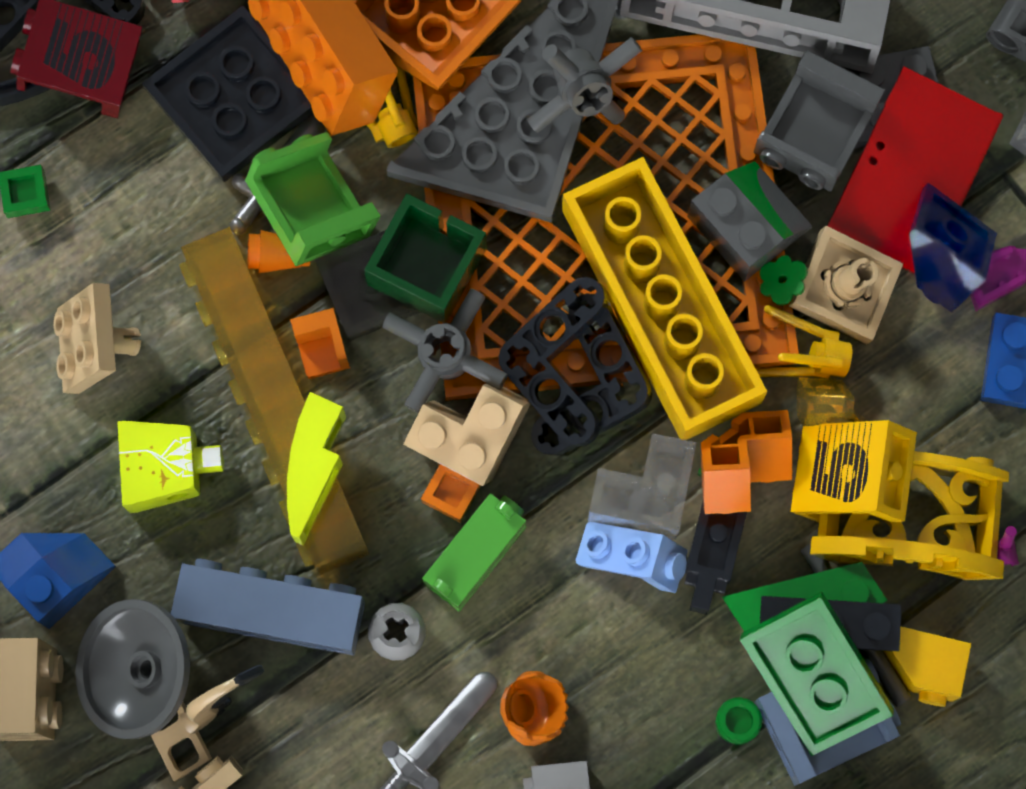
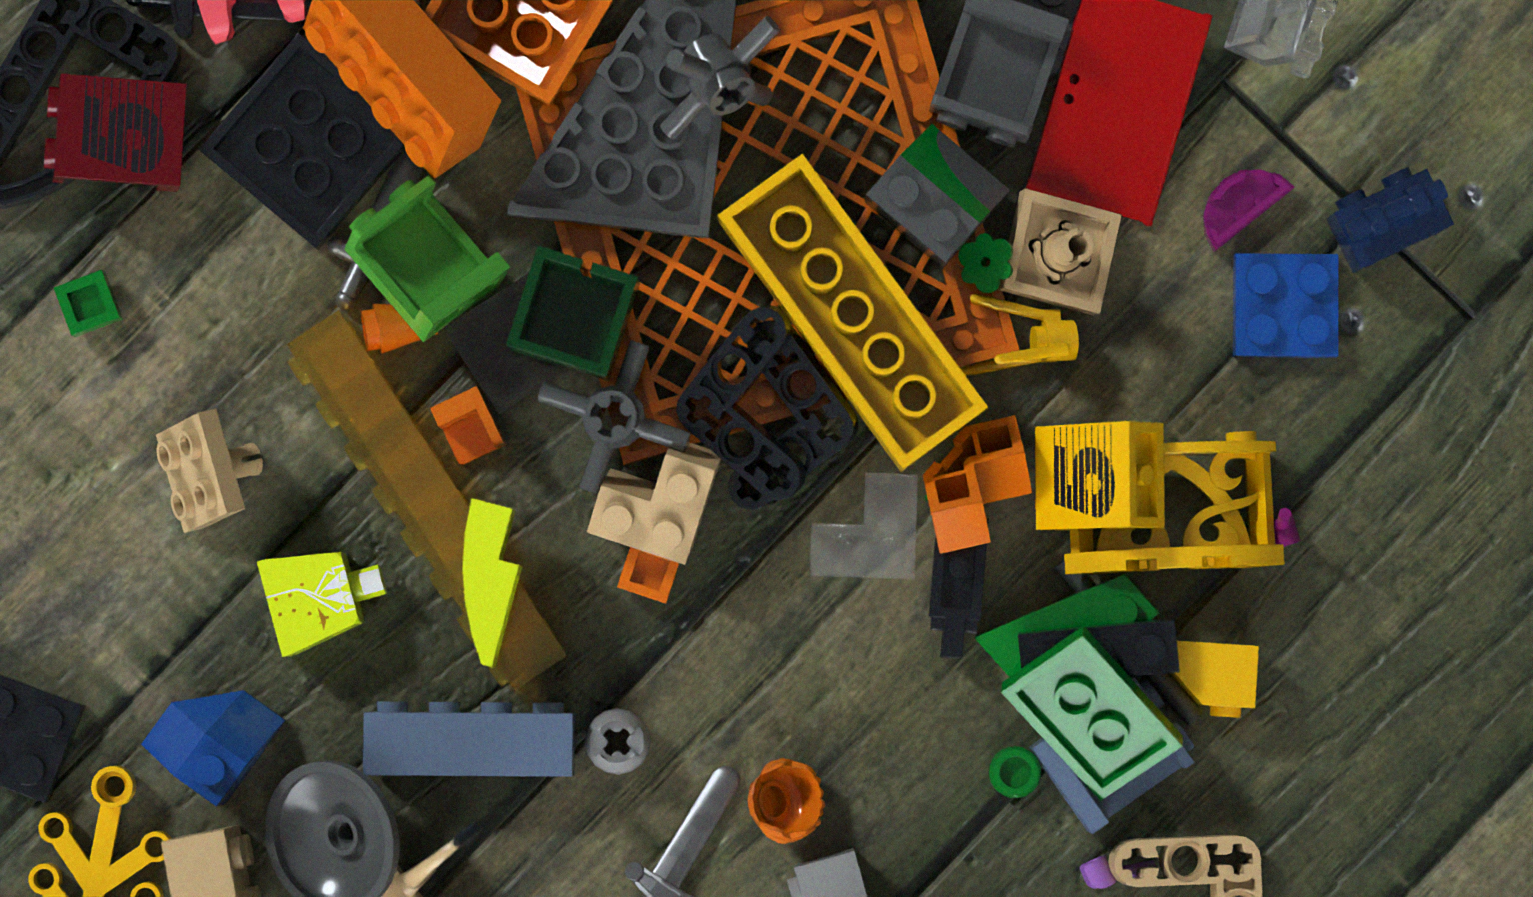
camera: 10 degrees left, 10 degrees up
yellow plant [367,64,419,148] -> none
bright green brick [422,493,526,612] -> none
light blue bracket [576,522,688,593] -> none
clear yellow slope [796,377,866,426] -> none
clear blue slope [909,183,997,312] -> none

